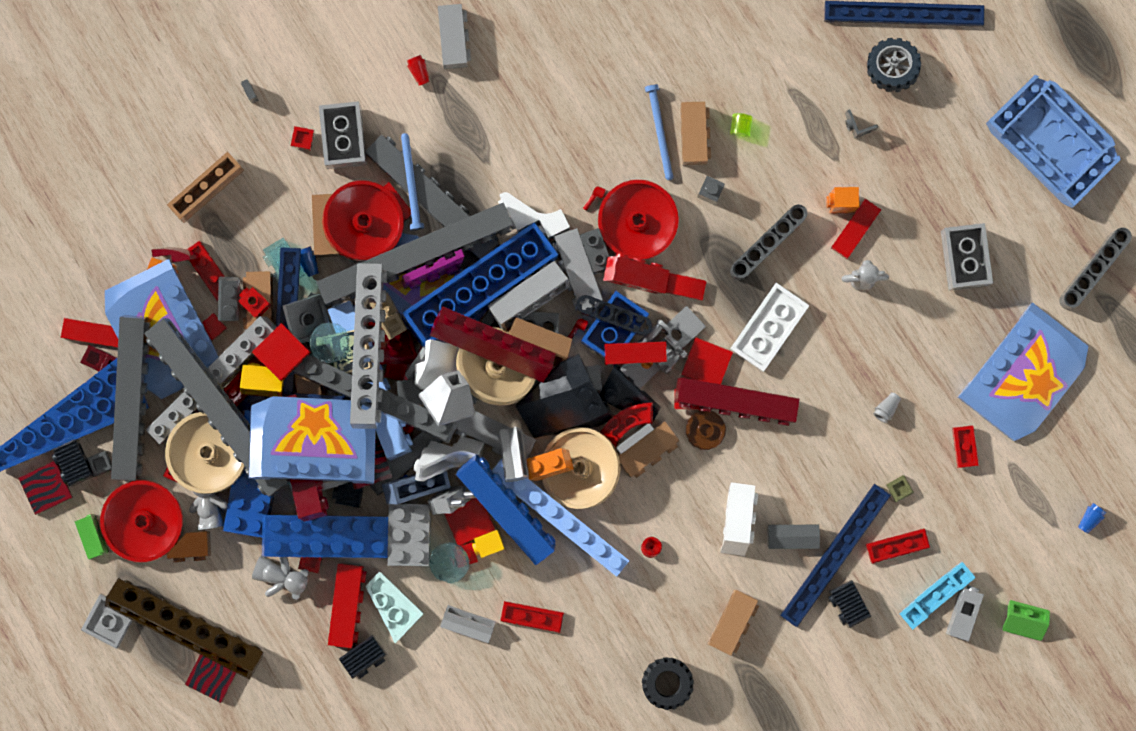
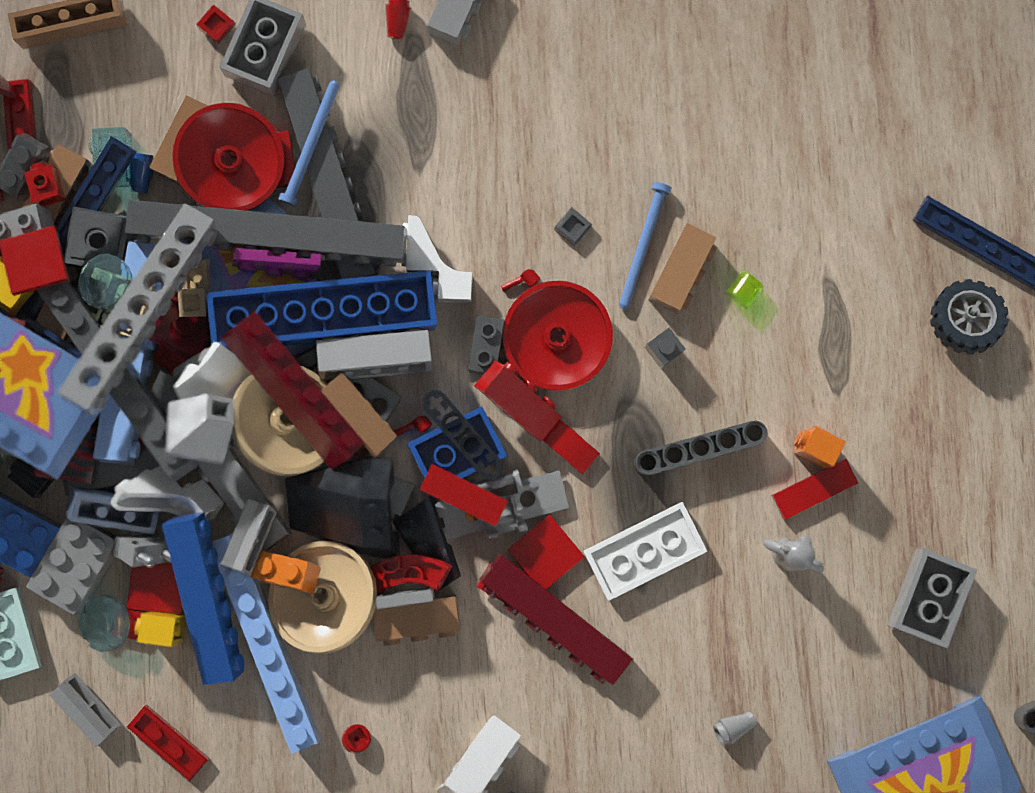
camera: 30 degrees right, 0 degrees up
light grey brick [552,228,603,314] -> none
reddish brown tile [686,411,726,450] -> none
dark grey bracket [845,109,878,139] -> none
none -> dark grey tile [554,207,592,246]

